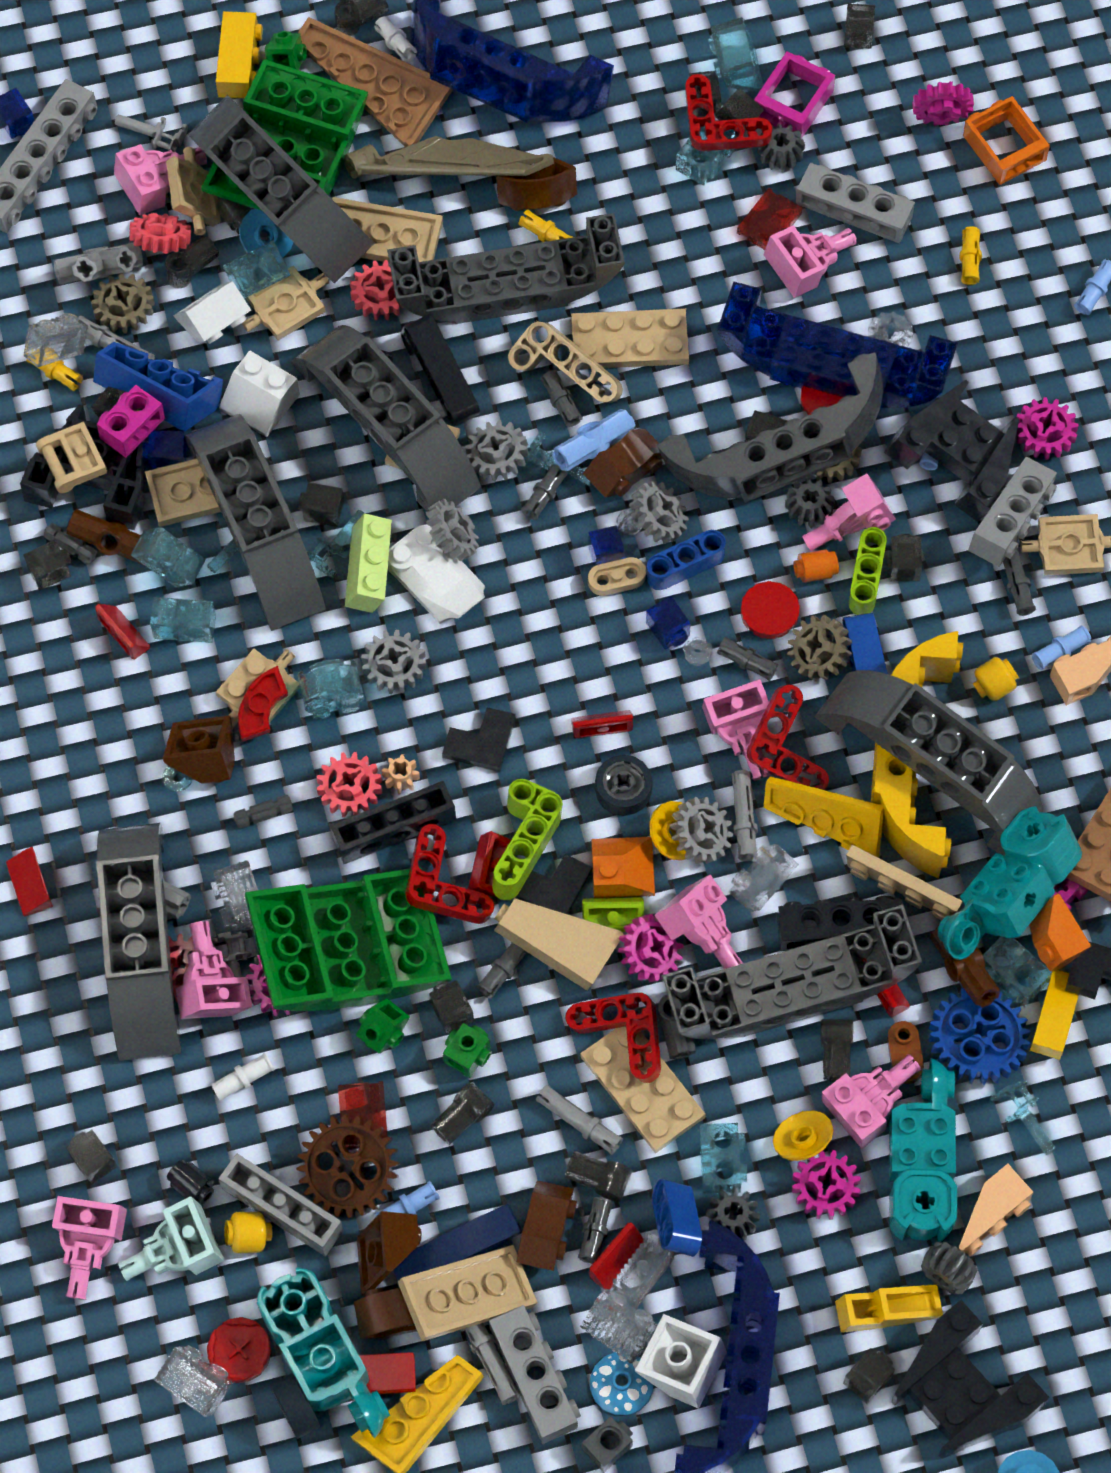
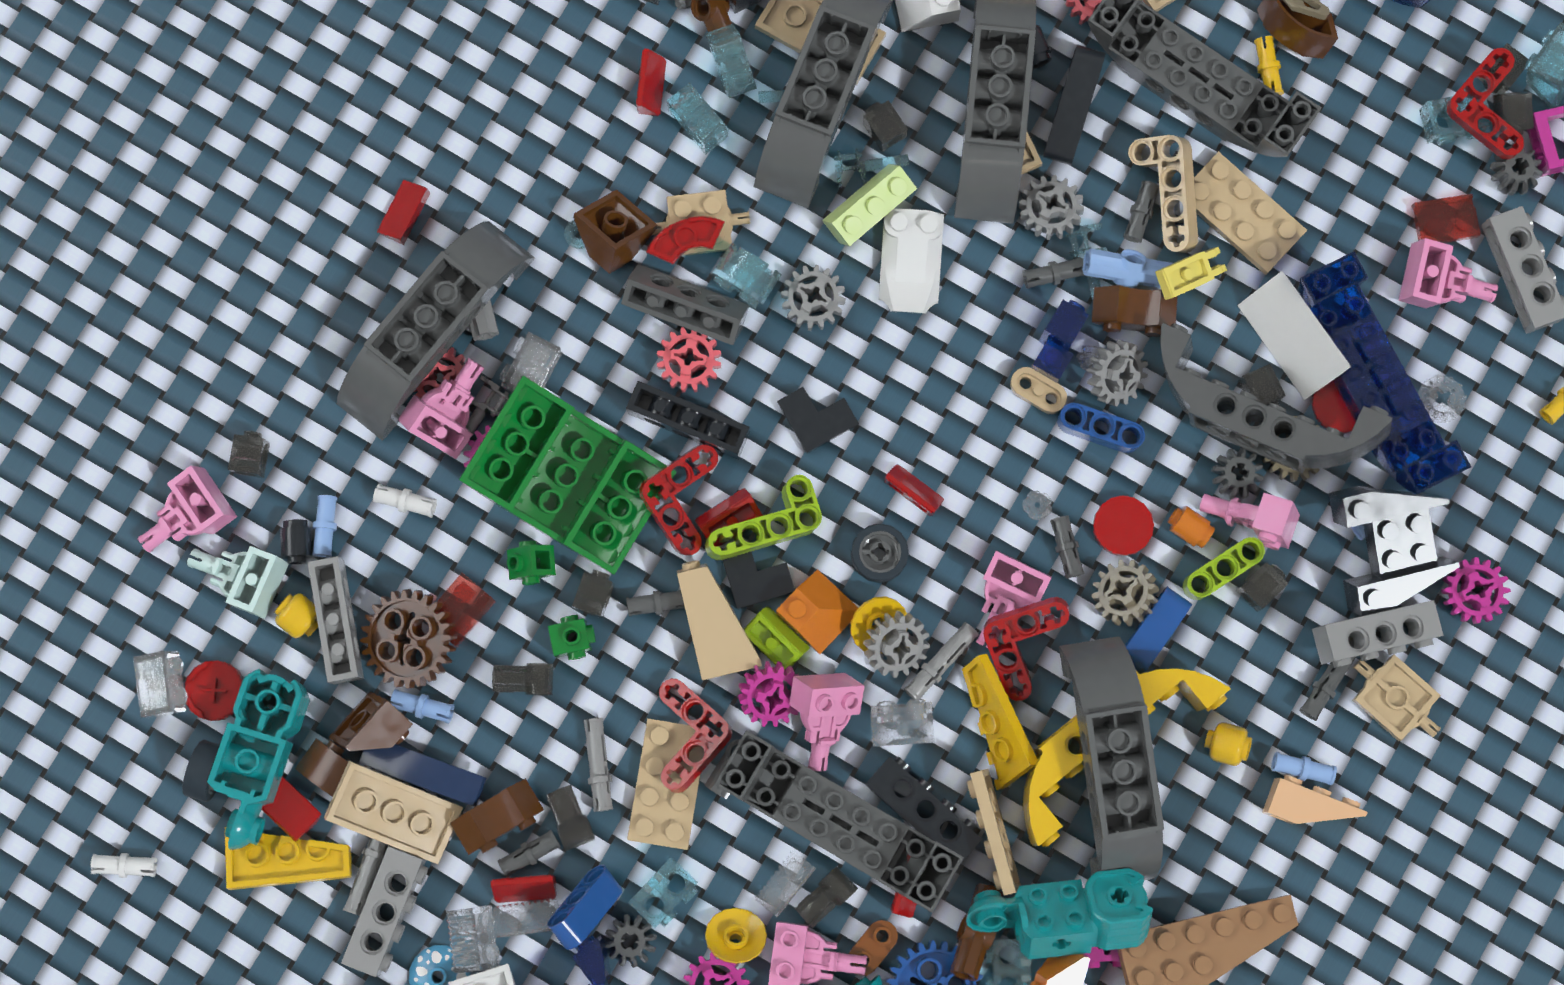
camera: 45 degrees right, 15 degrees up
dark grey axle [233,795,293,828] -> none
light nougat gear [382,754,420,794] -> none
light grey gear [426,499,479,561] -> none
clear blue brick [646,596,691,650] -> none
none -> light blue pin [312,495,337,558]
none -> dark grey brick [621,264,749,345]
none -> clear brick [755,851,816,917]
none -> clear blue brick [1039,299,1089,357]
none -> light yellow hinge [1155,247,1227,300]
none -> white sticker [1237,270,1351,400]

